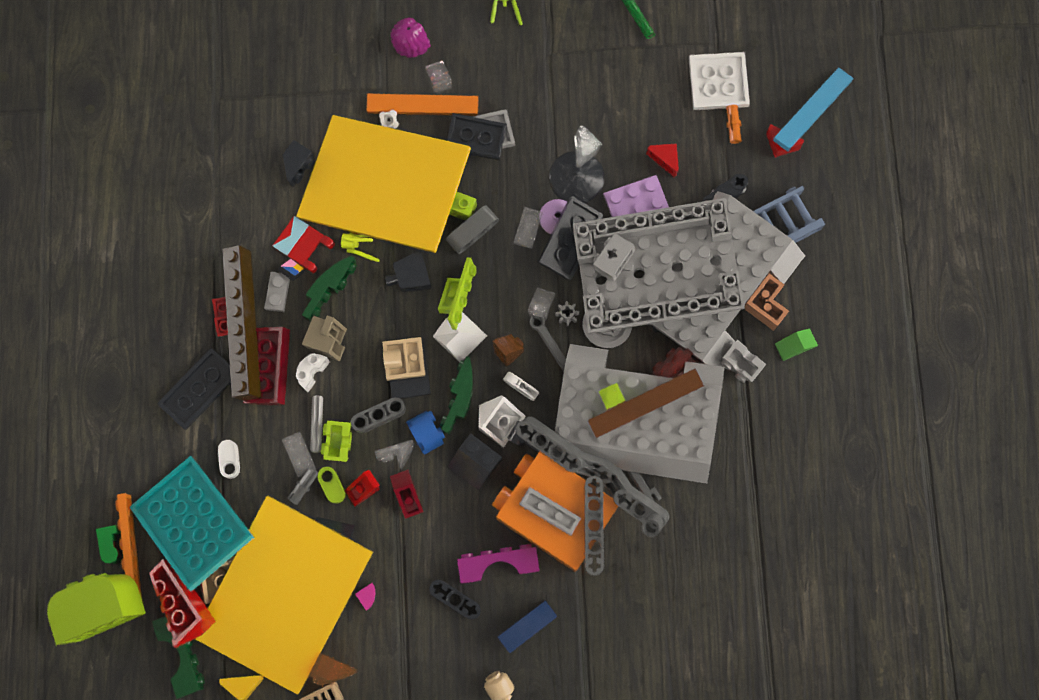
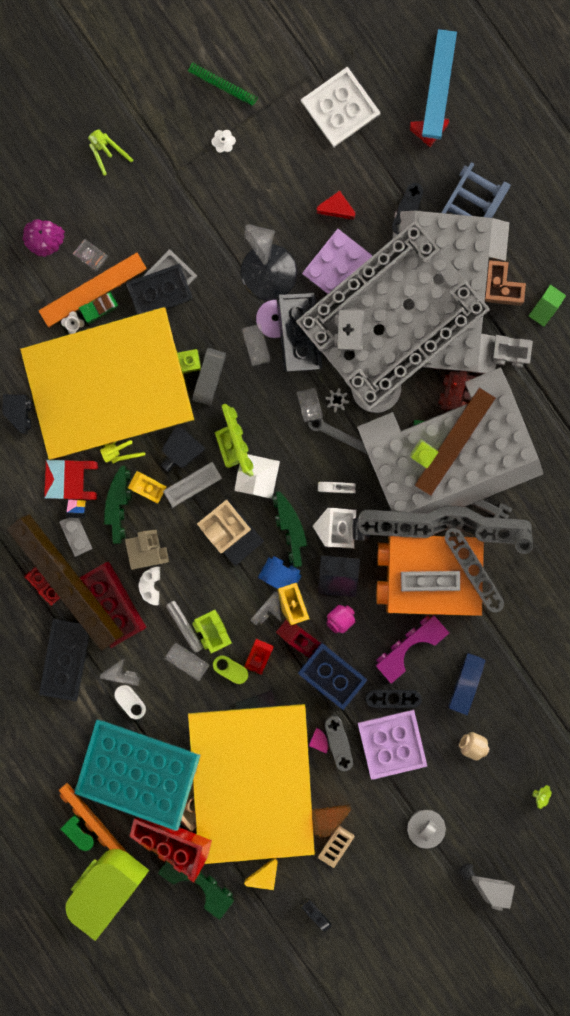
camera: 35 degrees left, 10 degrees up
dark grey axle [287,467,318,505] -> none
dark grey beam [351,397,406,433] -> none
reddish brown slope [493,334,524,367] -> none
orange pin [726,105,742,144] -> none
none -> green leg [79,292,118,325]
none -> clear slope [100,658,140,686]
none -> yellow slope [128,471,167,503]
none -> light grey plate [163,462,222,507]
none -> white plant [212,130,236,153]
none -> yellow slope [278,583,309,625]
none -> dark blue brick [298,643,367,710]
none -> dark grey piece [325,715,353,771]
none -> dark pink head [327,605,355,633]
none -> lavender plate [358,709,427,780]

